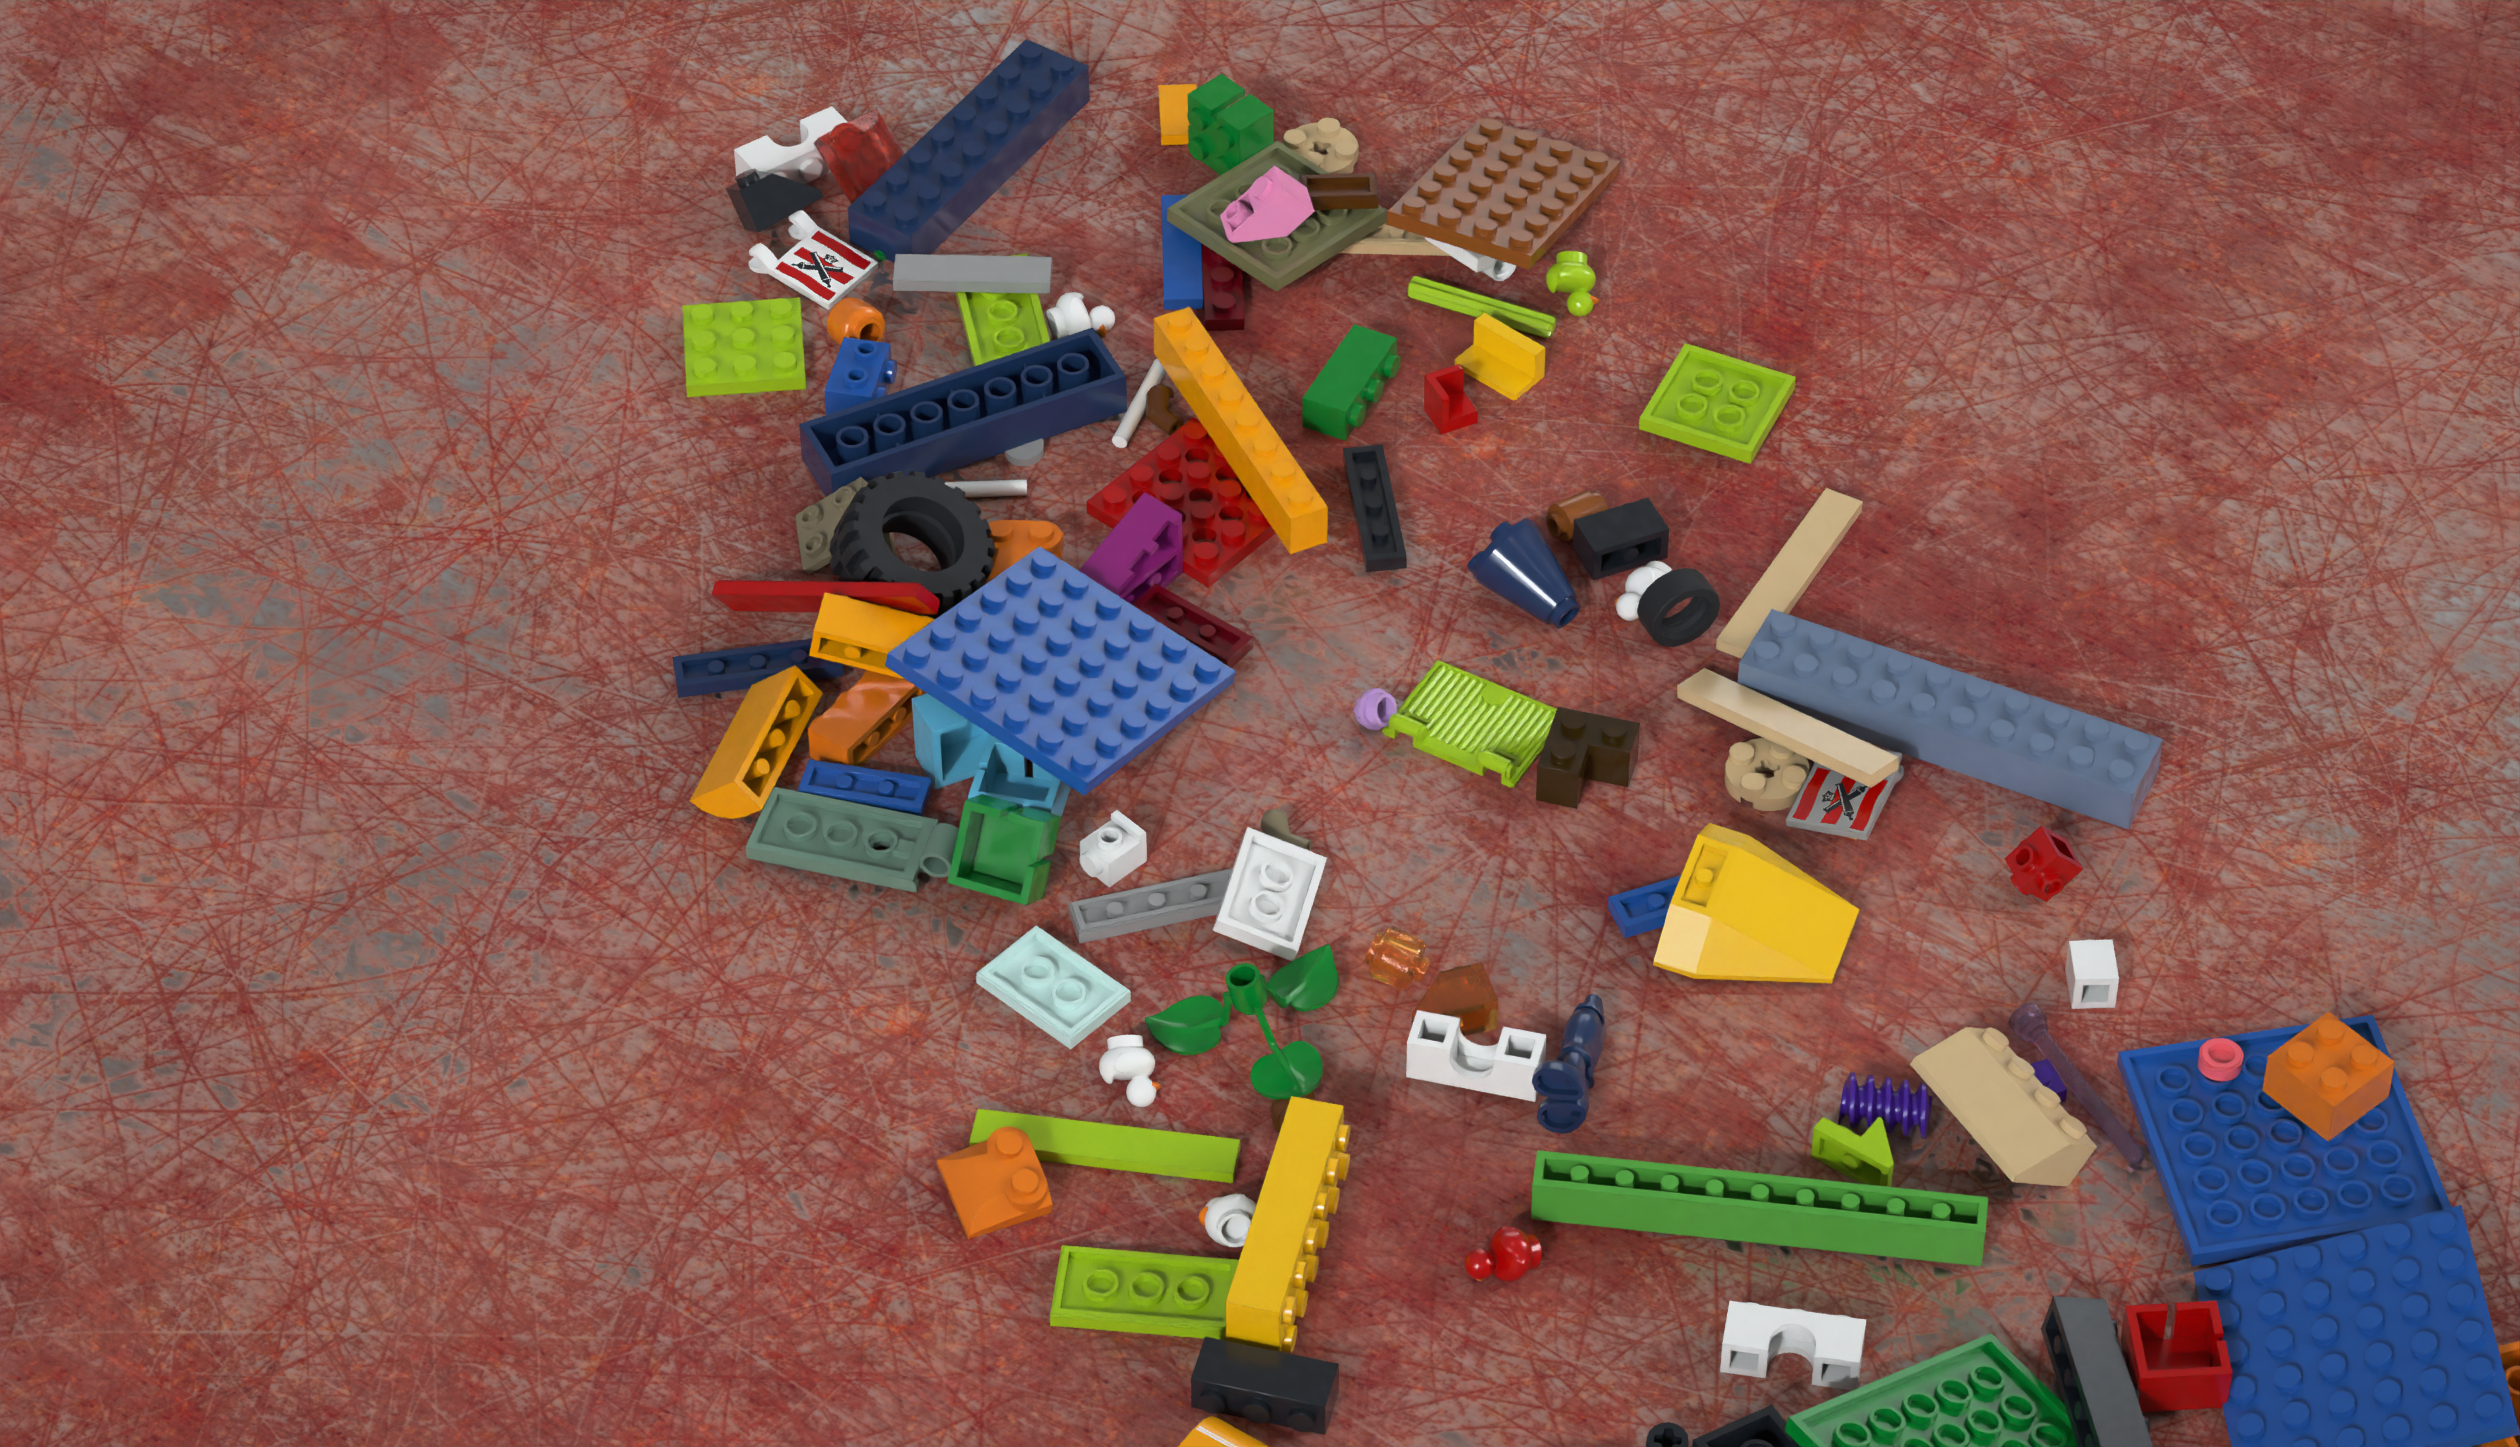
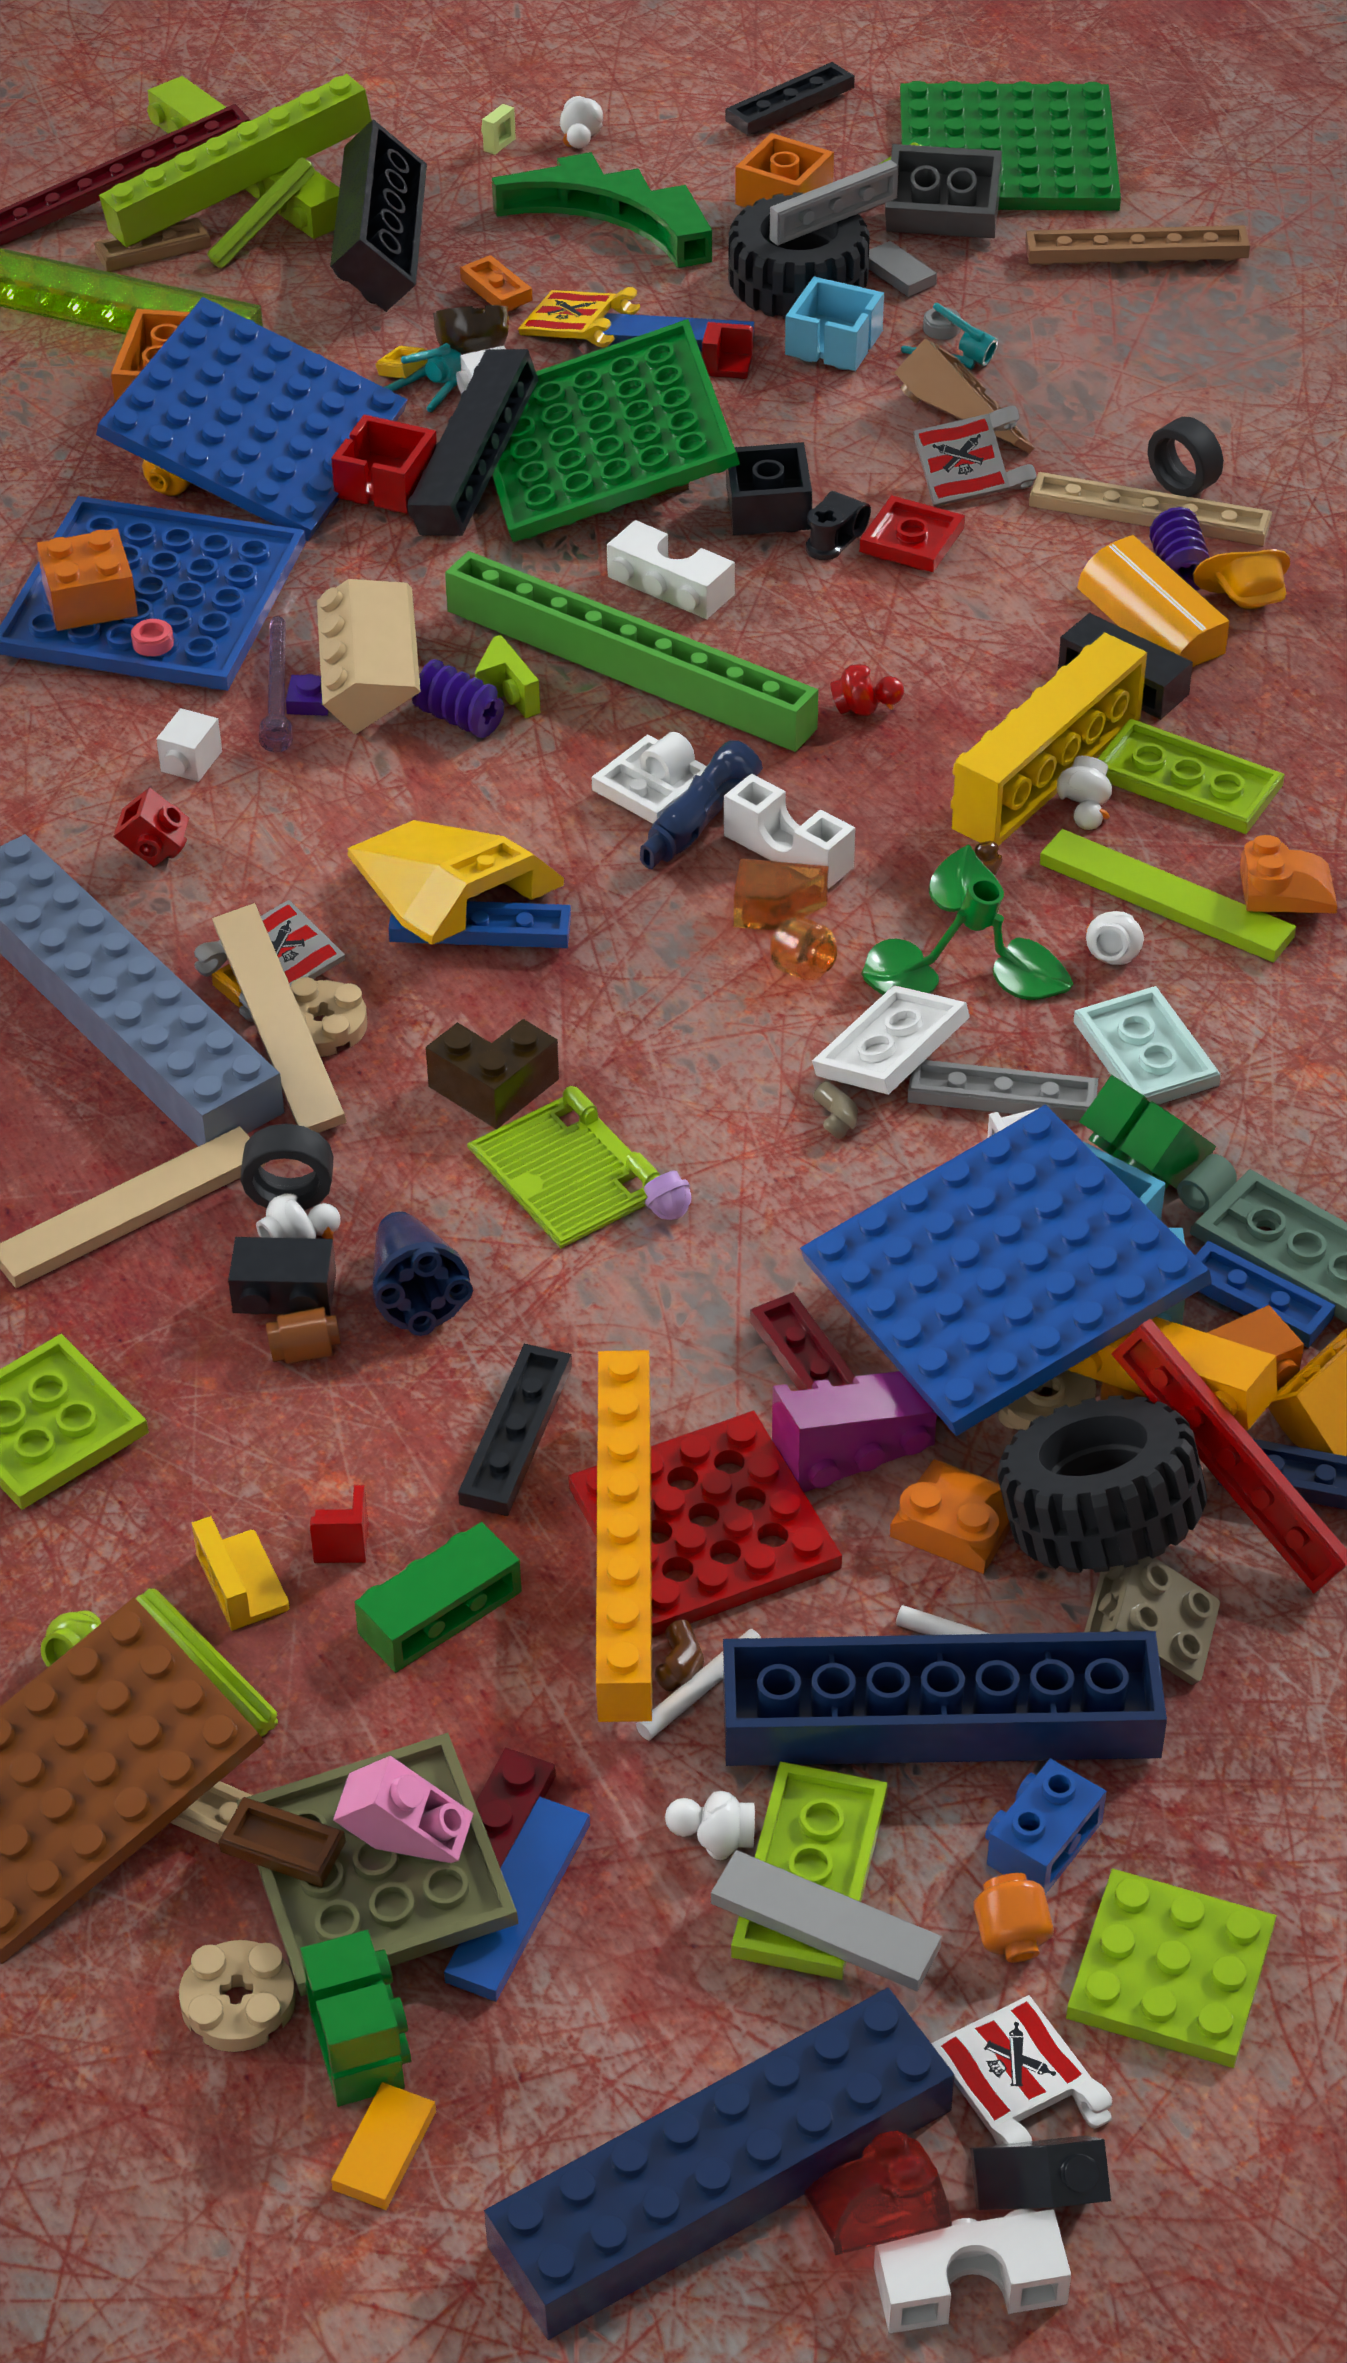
camera: 155 degrees left, 0 degrees up
none -> white plate [592,732,707,823]

